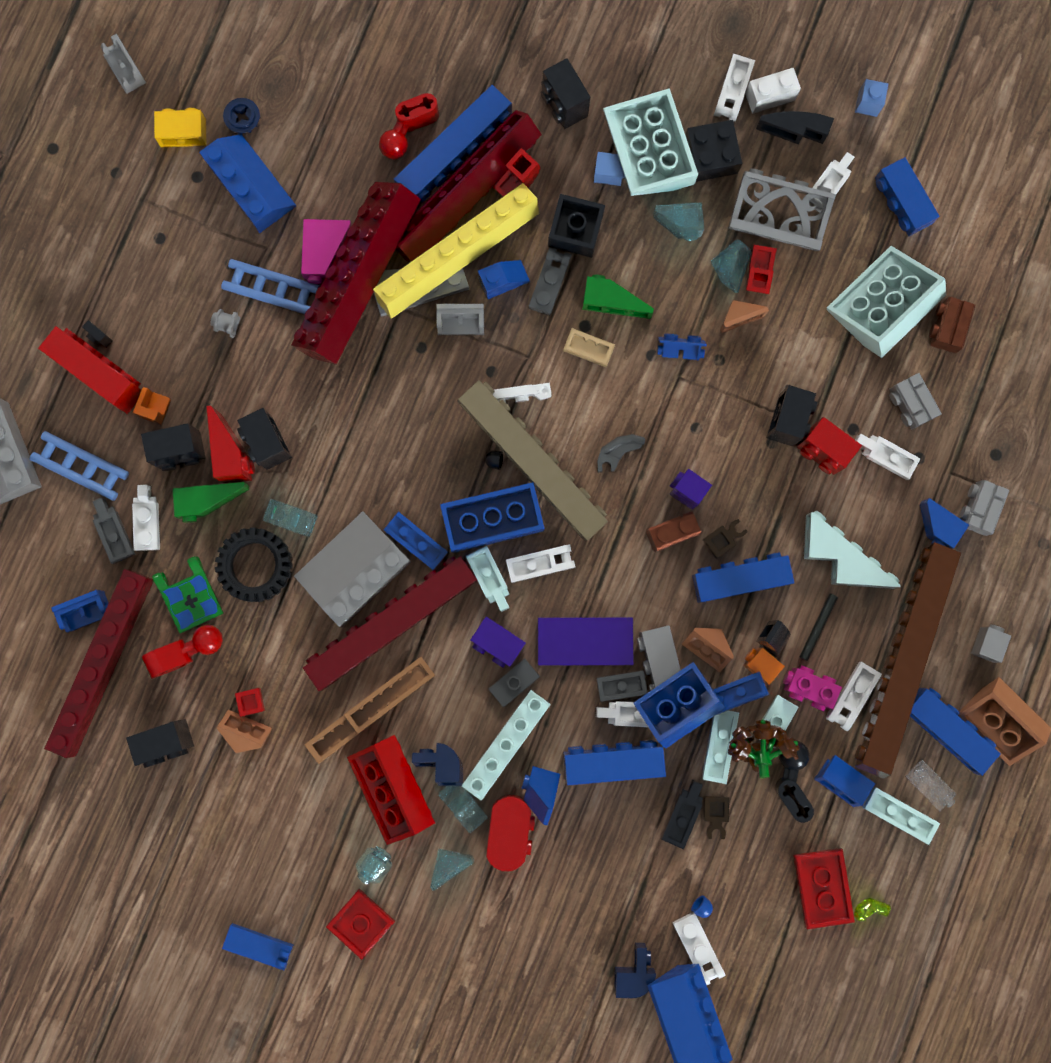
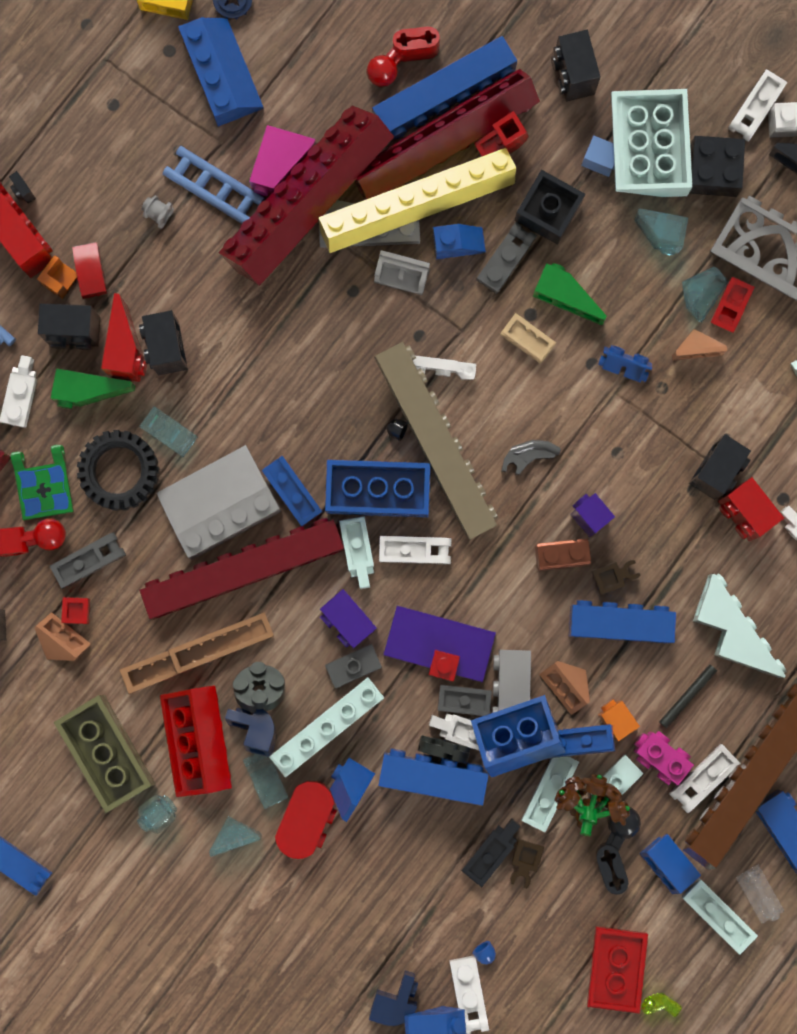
camera: 20 degrees right, 0 degrees up
red tile [326,888,395,960] -> none
black slope [756,620,791,657] -> none
none -> dark grey plate [50,532,126,589]
none -> olive brick [54,695,156,813]
none -> red slope [72,242,107,299]
none -> pearl dark grey plate [233,662,285,712]
none -> pearl dark grey plate [417,735,471,763]
none -> red plate [429,650,460,681]

